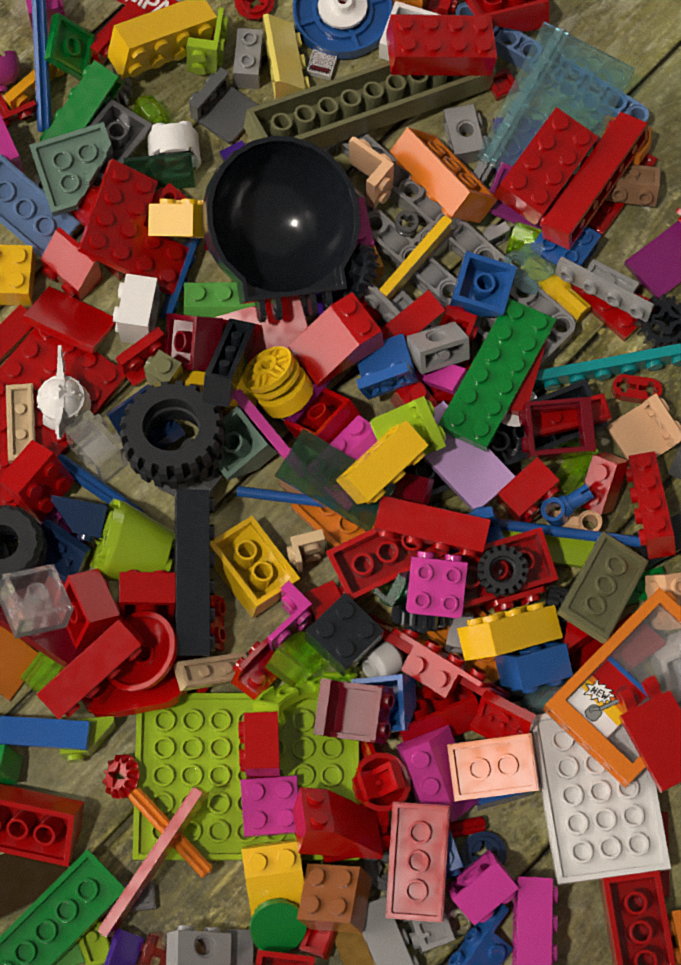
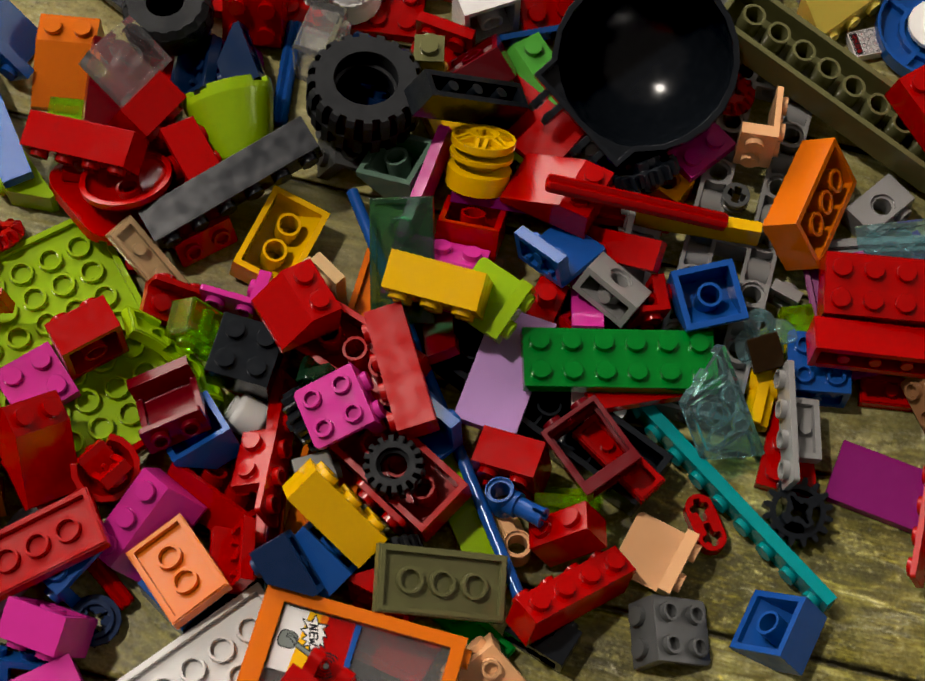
camera: 60 degrees right, 5 degrees down
none -> dark blue slope [249,528,325,597]
none -> red slope [251,259,342,353]
none -> red axle [545,173,729,231]
none -> clear light blue wing [678,344,765,460]
none -> dark brown slope [745,331,785,375]

